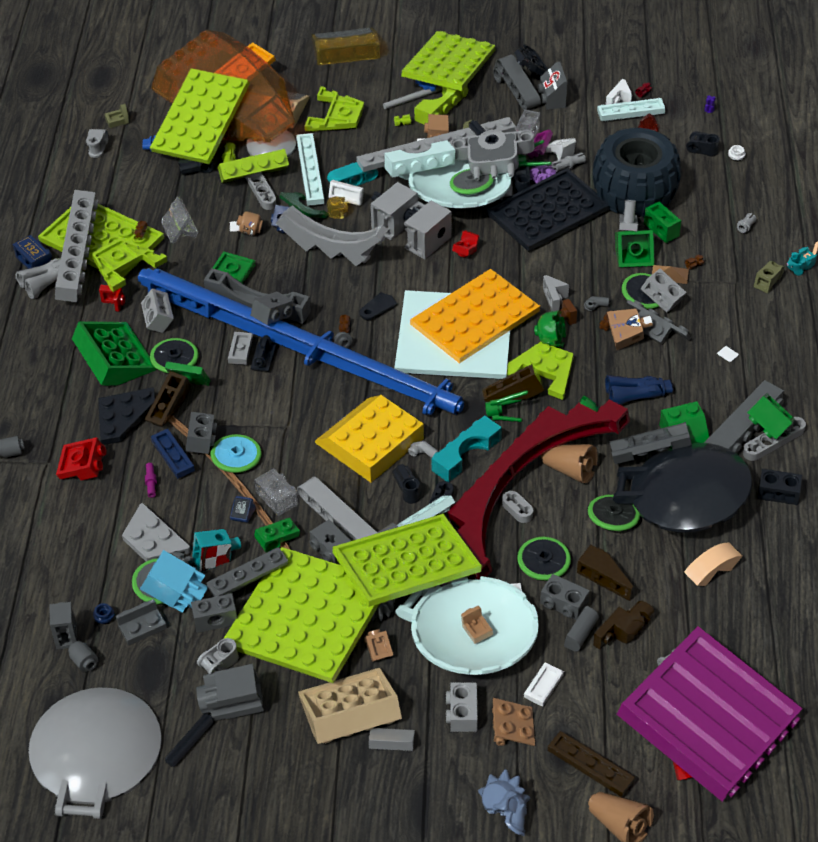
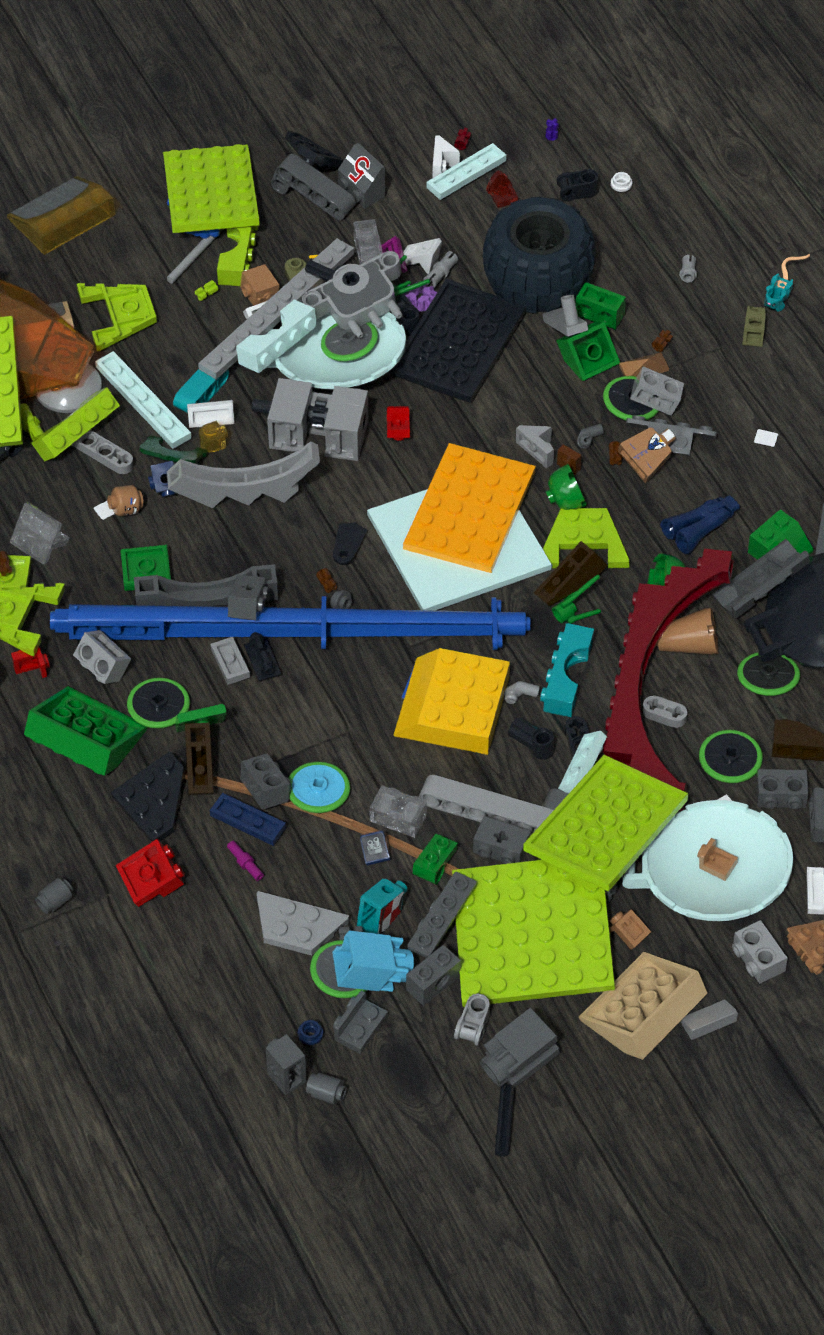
camera: 30 degrees left, 5 degrees up
light grey dish [29,688,162,819] -> none

